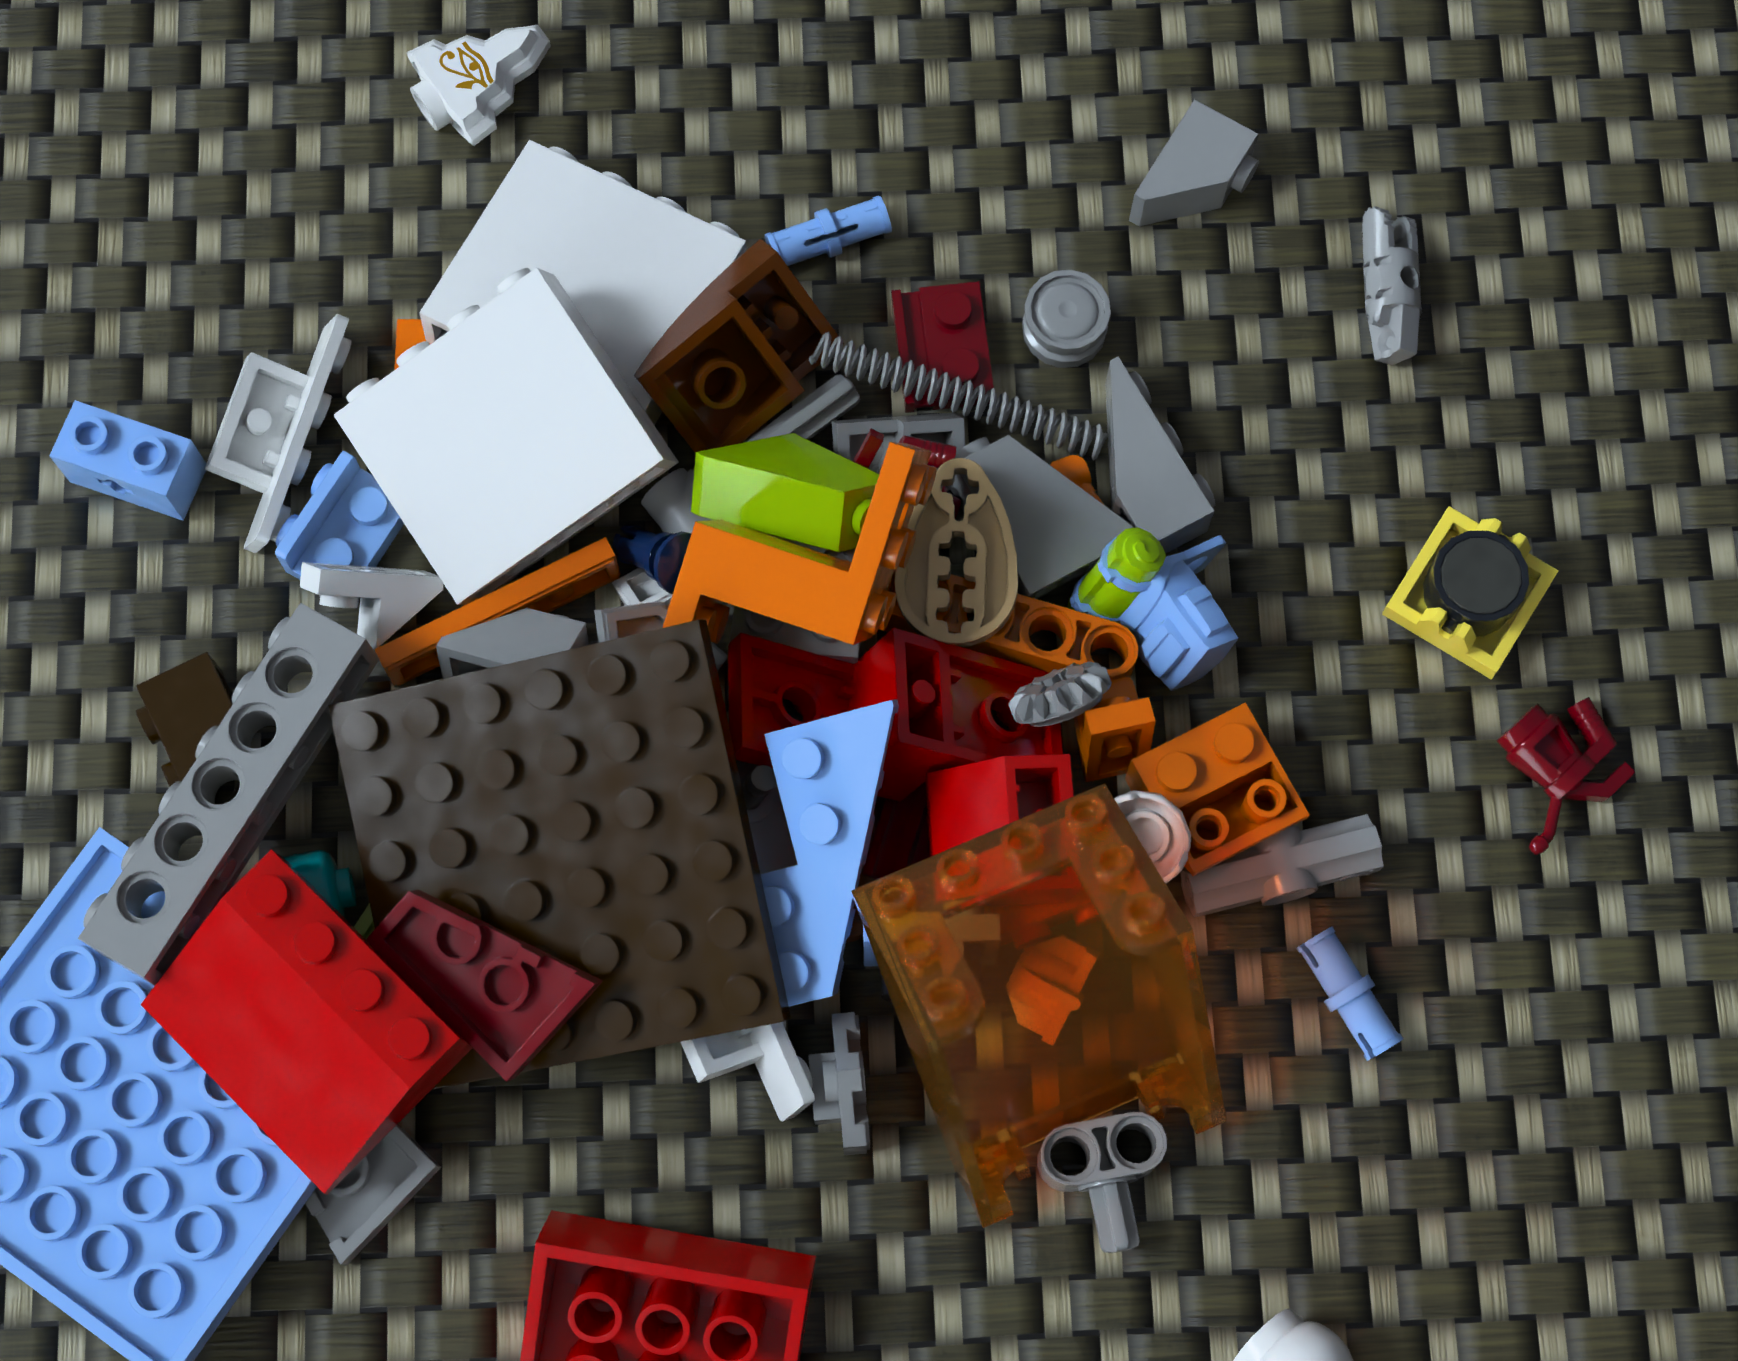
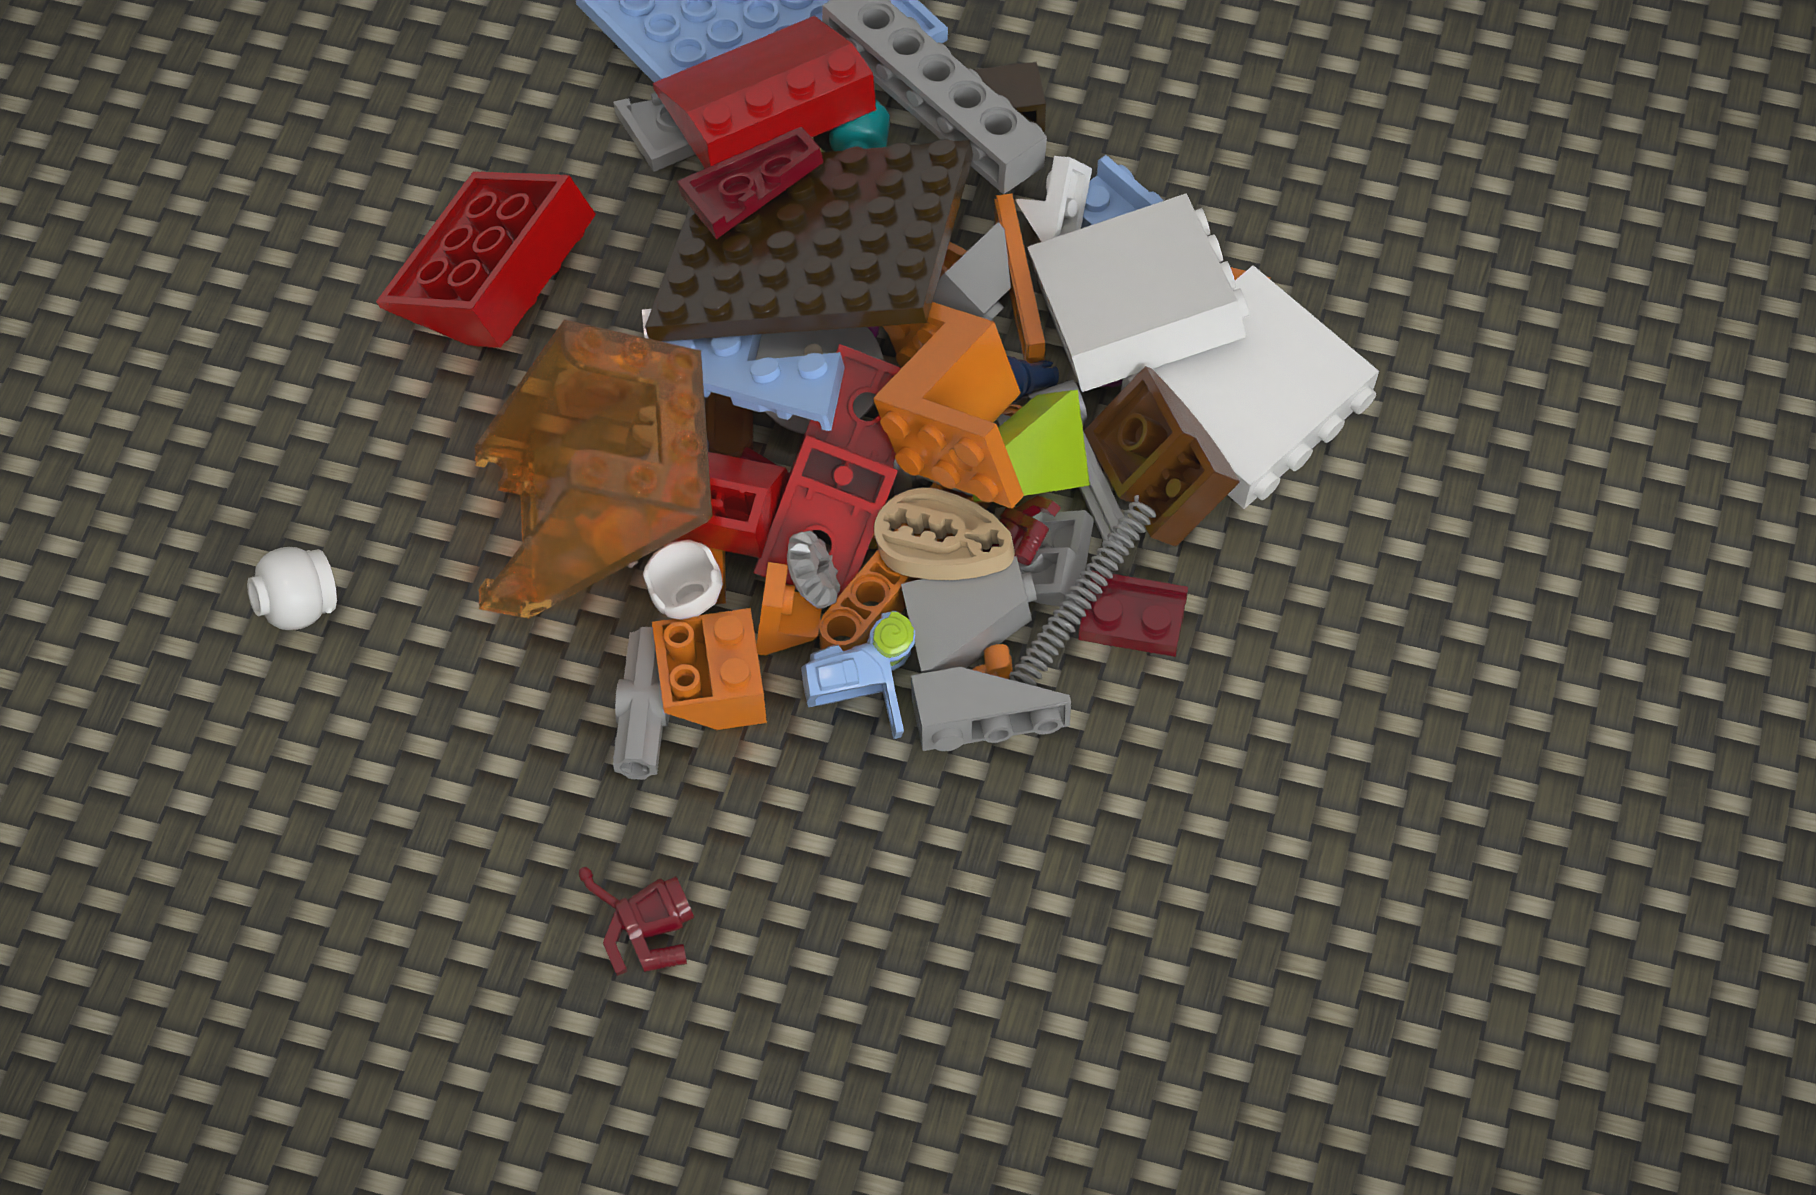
camera: 110 degrees right, 15 degrees down
light blue brick [49,400,206,521] -> none
white bracket [204,313,352,553] -> none
white rock [407,25,551,146] -> none
light blue pin [764,195,892,266] -> none
light grey wheel [1022,269,1111,368] -> none
light grey beam [1037,1112,1167,1253] -> none
light grey slope [1129,99,1259,227] -> none
light blue pin [1296,926,1403,1061] -> none
light grey hinge [1362,206,1422,365] -> none
piece [1382,506,1559,680] -> none

